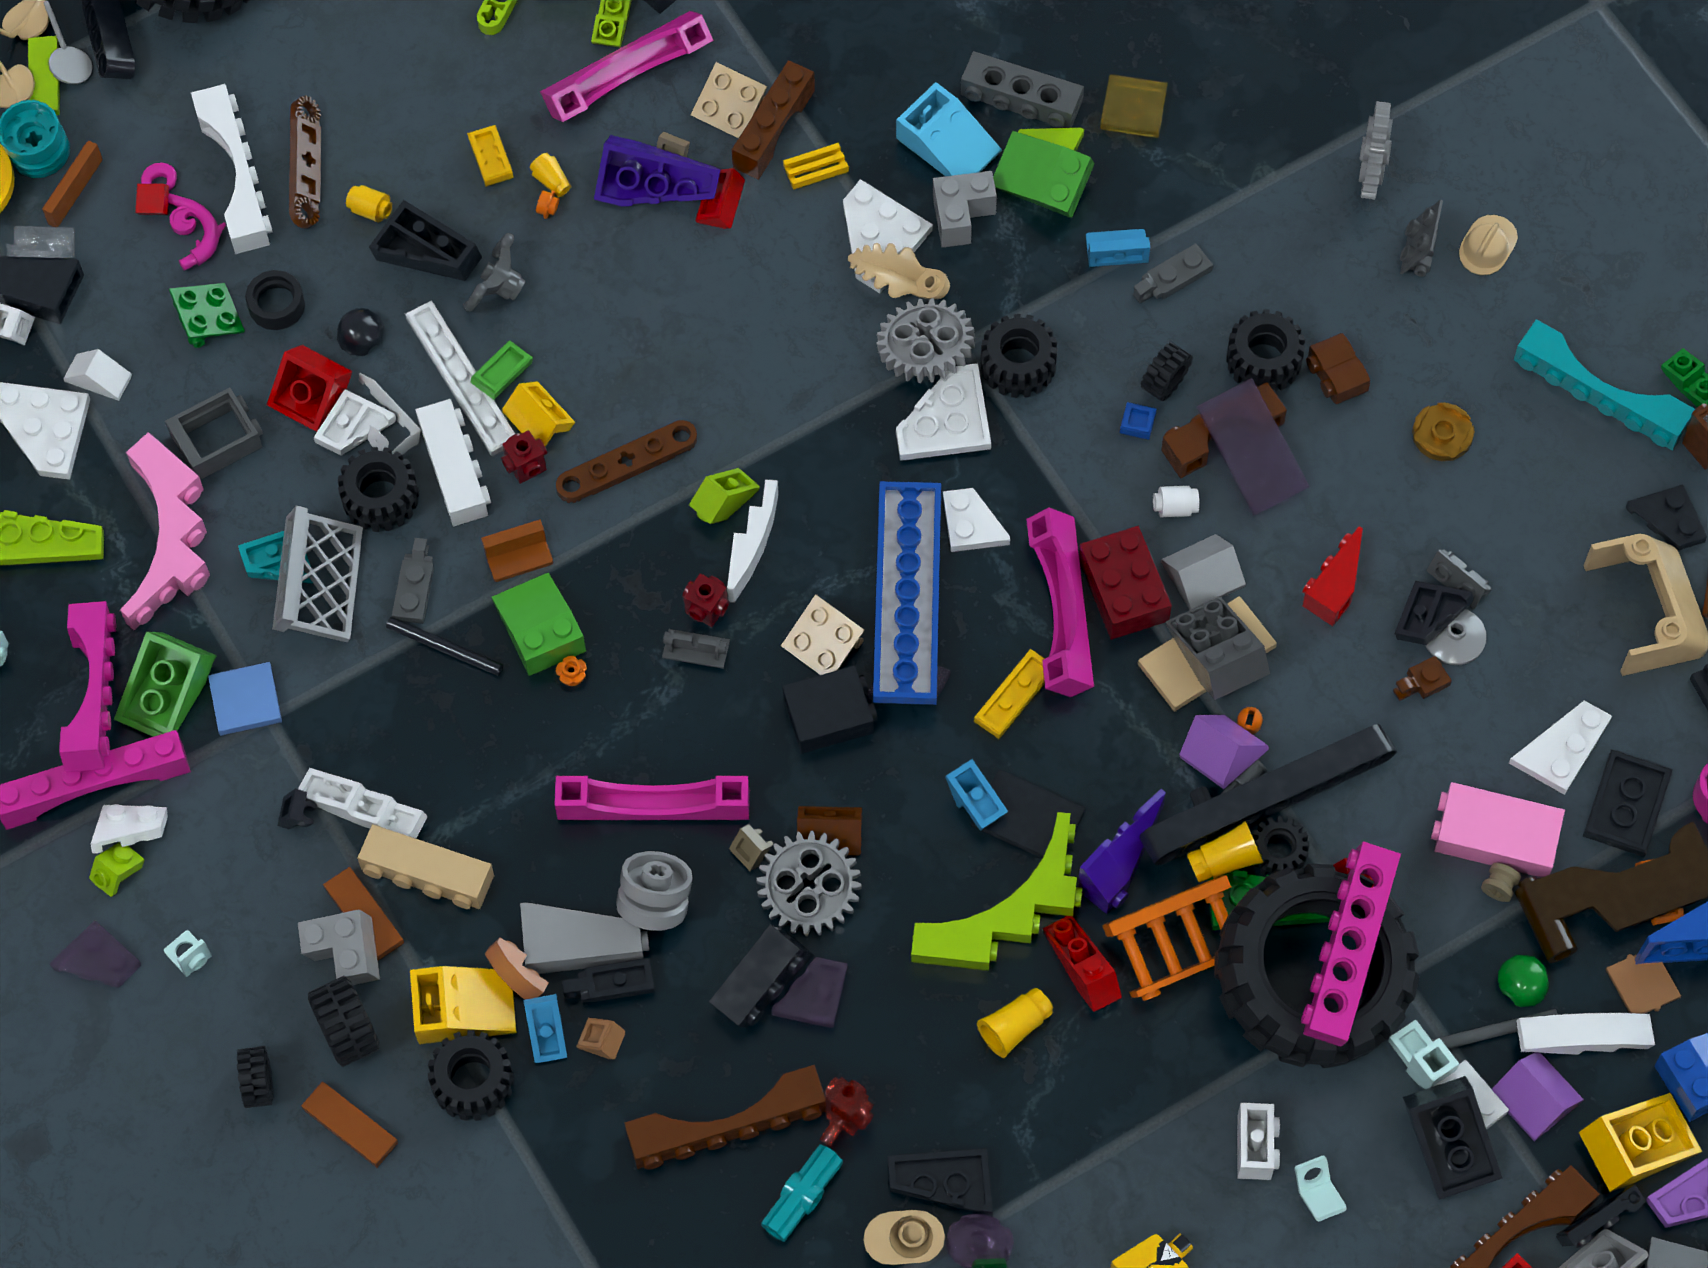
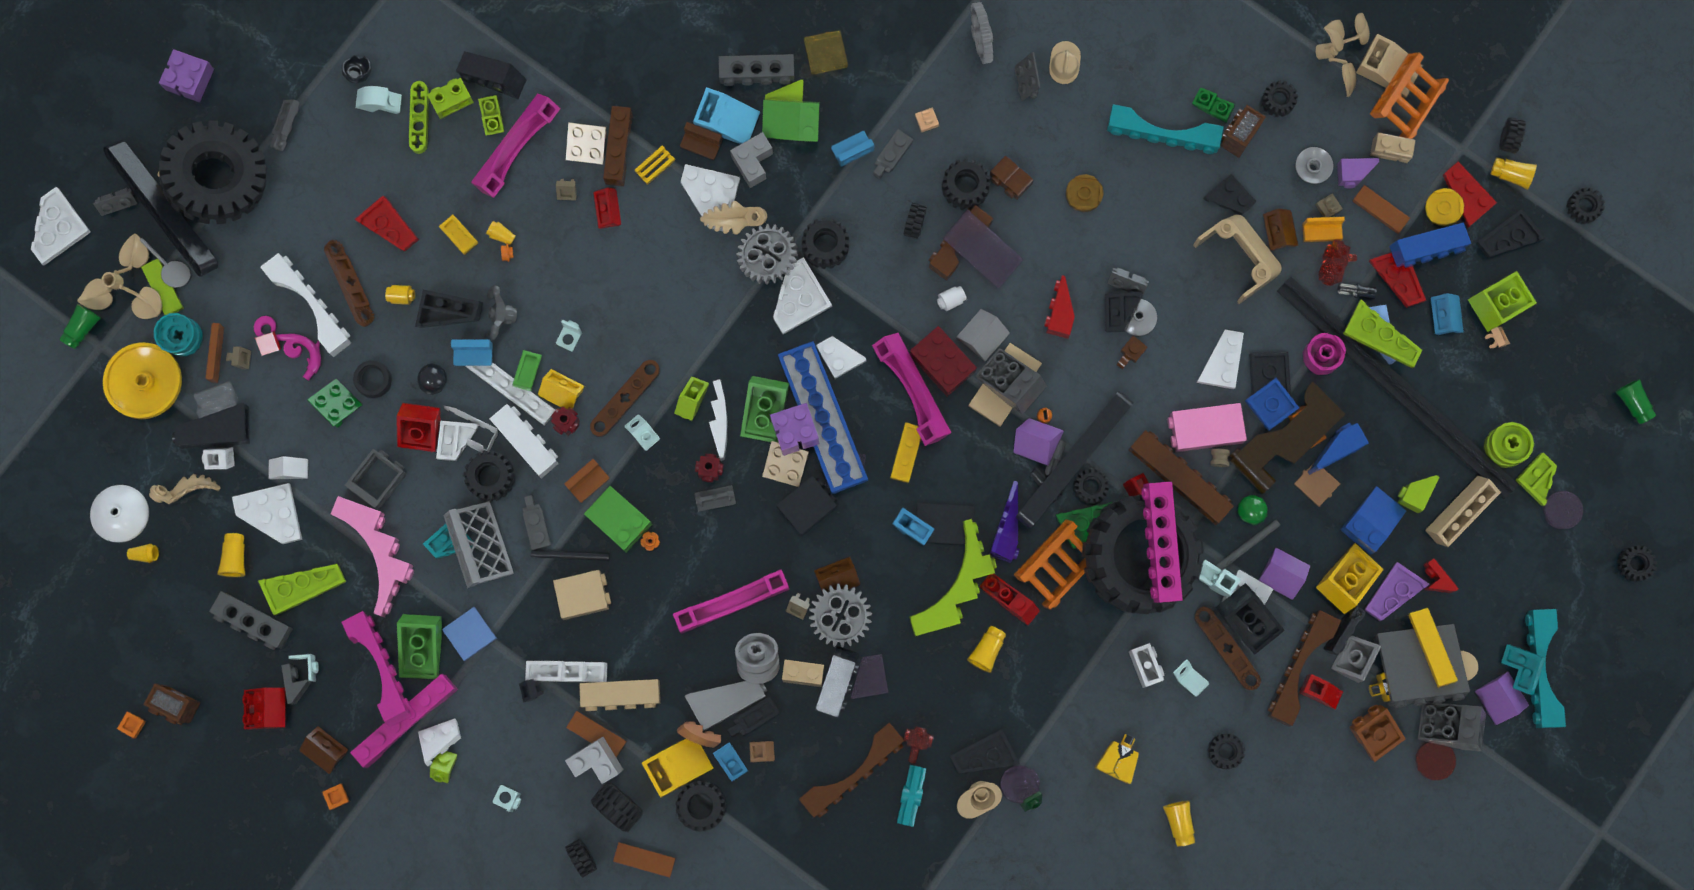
camera: 25 degrees left, 15 degrees up
clear purple wing [49,920,141,988] -> none
dark purple wedge [594,135,721,206] -> none
blue tile [1120,402,1157,440] -> none
yellow plant [1187,821,1264,882] -> none
white slope [1516,1013,1655,1055] -> none
none -> dark tan tile [226,347,251,369]
none -> red wing [354,196,419,251]
none -> dark azure panel [451,340,493,366]
none -> tan brick [553,570,611,620]
none -> light aqua bracket [556,320,582,352]
none -> light aqua bracket [624,414,660,451]
none -> reddish brown panel [680,122,723,160]
none -> bright green slope [740,376,789,442]
none -> medium lavender piece [770,403,820,456]
none -> tan brick [782,660,824,687]
none -> light nougat tile [915,107,939,133]
none -> reddish brown brick [1128,430,1233,526]
none -> reddish brown piece [1194,607,1261,690]
none -> blue tile [1245,378,1300,431]

